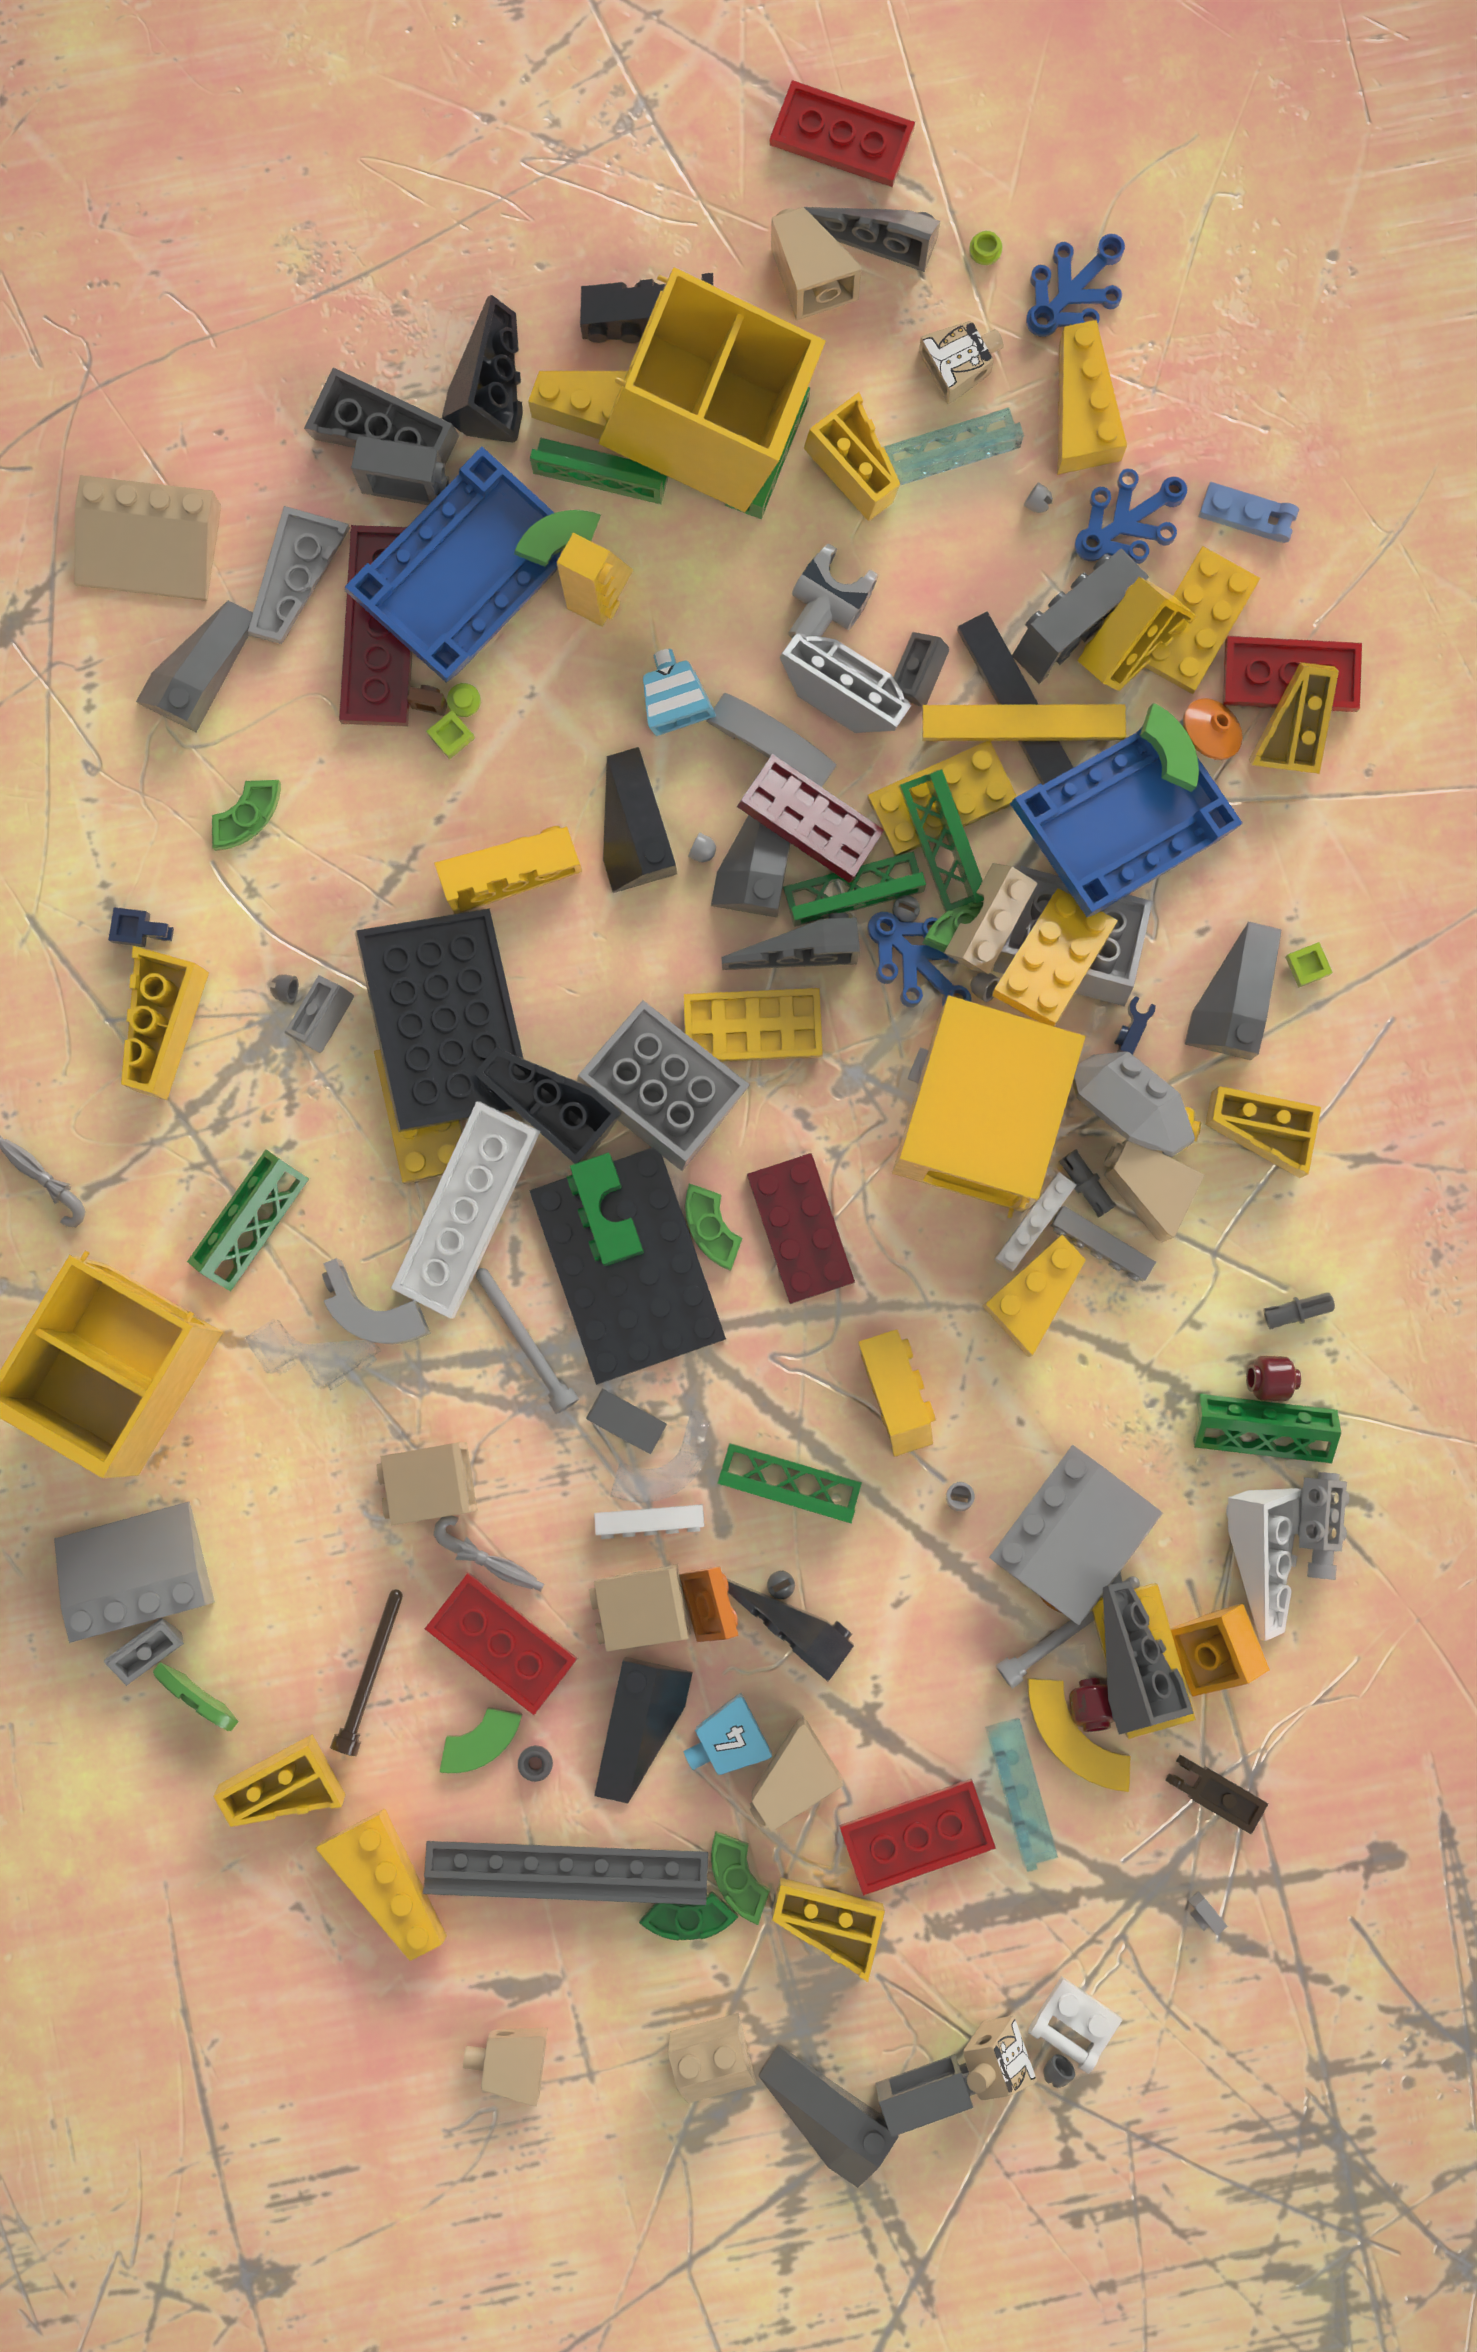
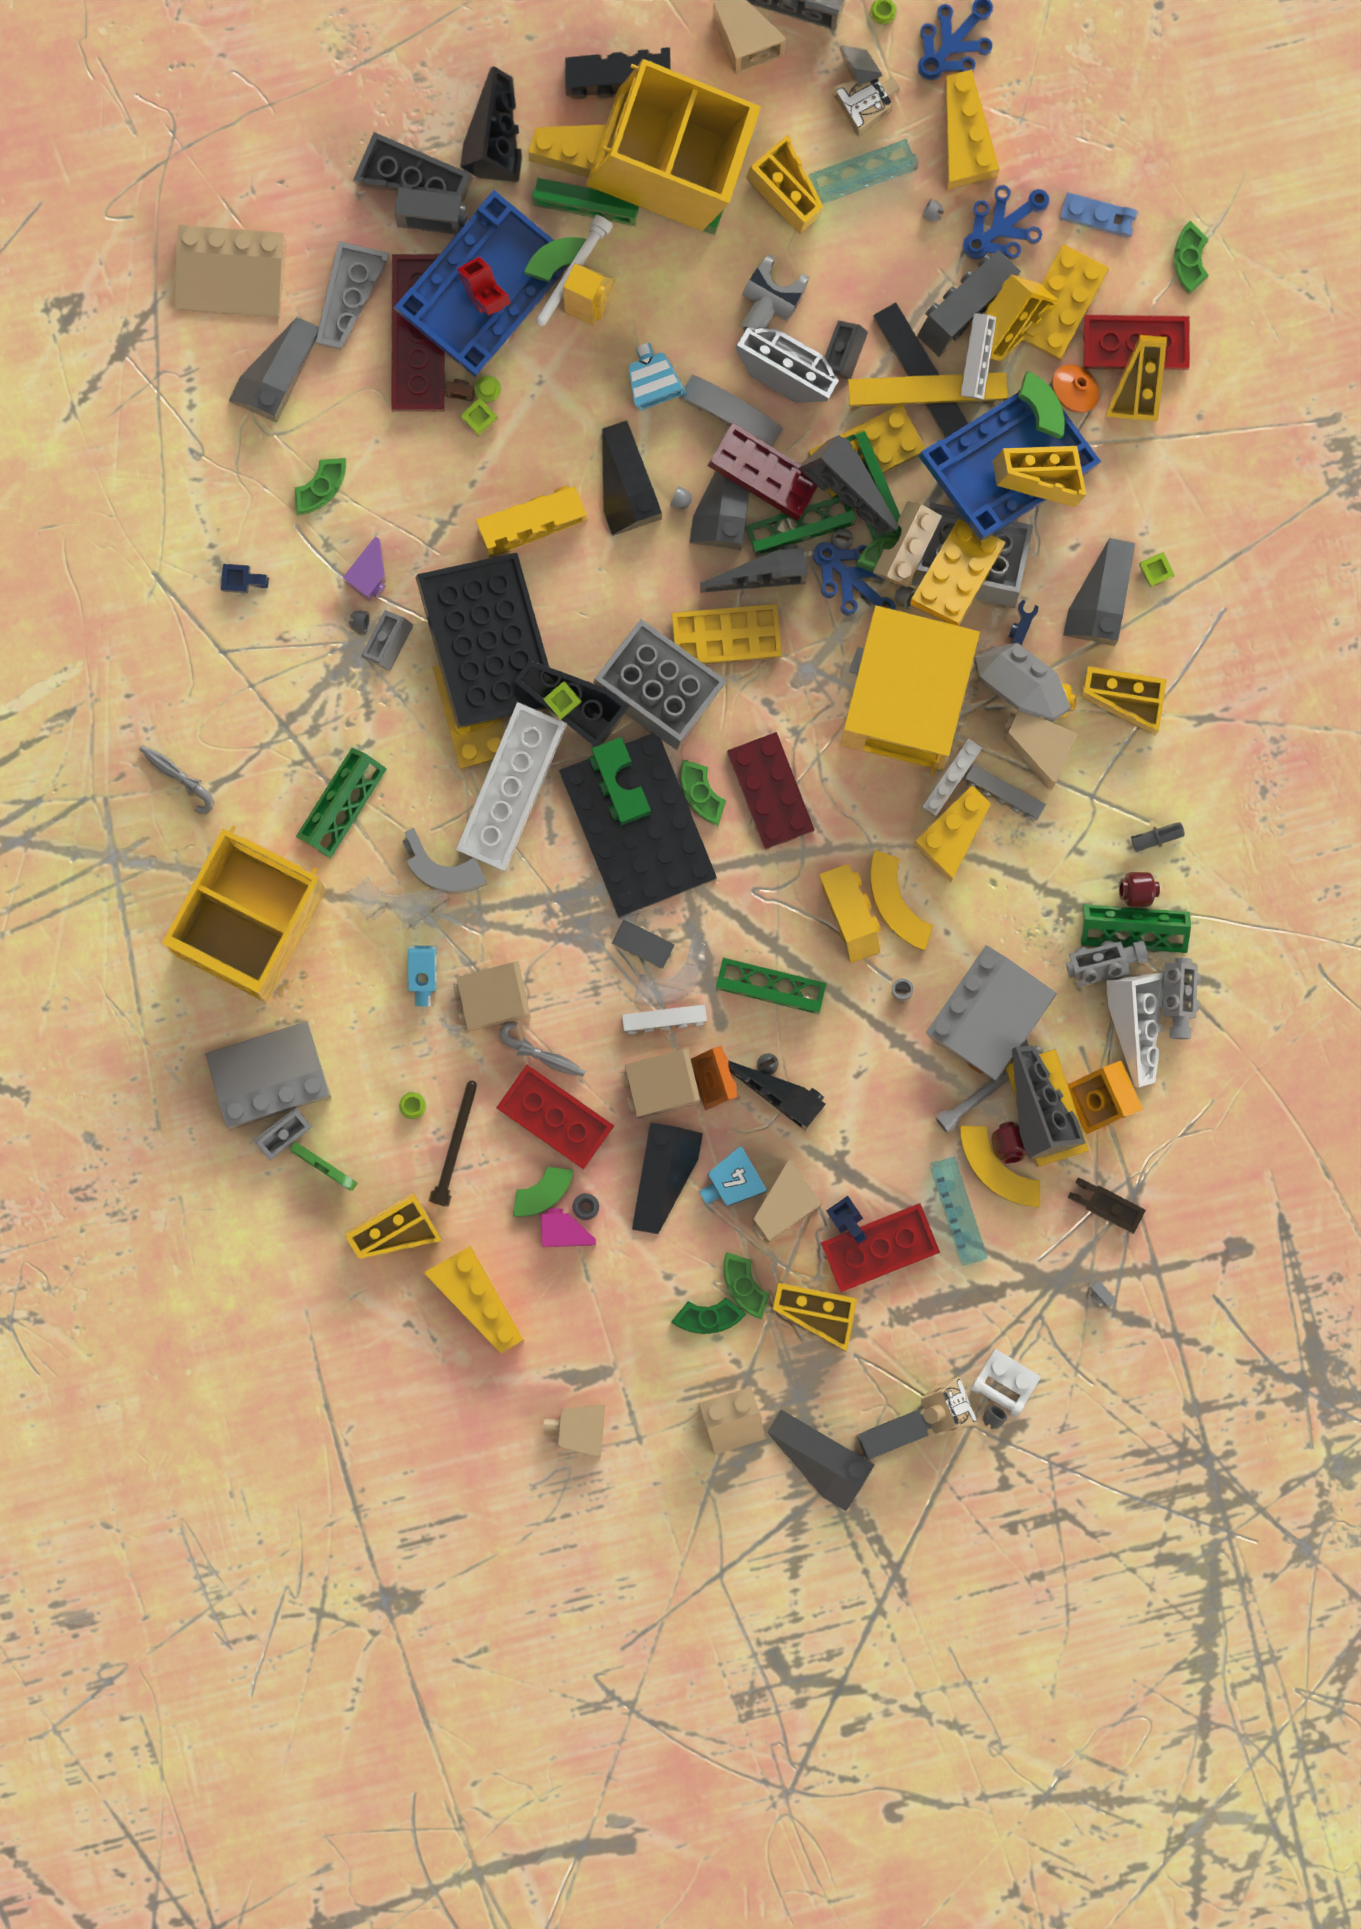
camera: 10 degrees left, 0 degrees up
yellow wedge [121,946,209,1100] -> none
dark grey plate [423,1841,708,1905] -> none
light grey piece [476,1268,579,1414] -> none
dark grey pin [1059,1149,1116,1218] -> none
none -> medium lavender slope [343,536,386,601]
none -> lime plate [399,1092,426,1119]
none -> medium azure torso [408,946,437,1007]
none -> red brick [457,257,511,316]
none -> white piece [536,215,613,326]
none -> dark pink slope [541,1208,596,1248]
none -> lime plate [544,682,582,719]
none -> dark grey wedge [799,435,899,535]
none -> dark blue plate [826,1196,867,1244]
none -> dark grey slope [840,46,882,85]
none -> yellow tile [870,850,934,951]
none -> white piece [961,313,997,399]
none -> yellow wedge [992,446,1086,507]
none -> light grey brick [1066,941,1148,987]
none -> bright green tile [1174,221,1208,295]

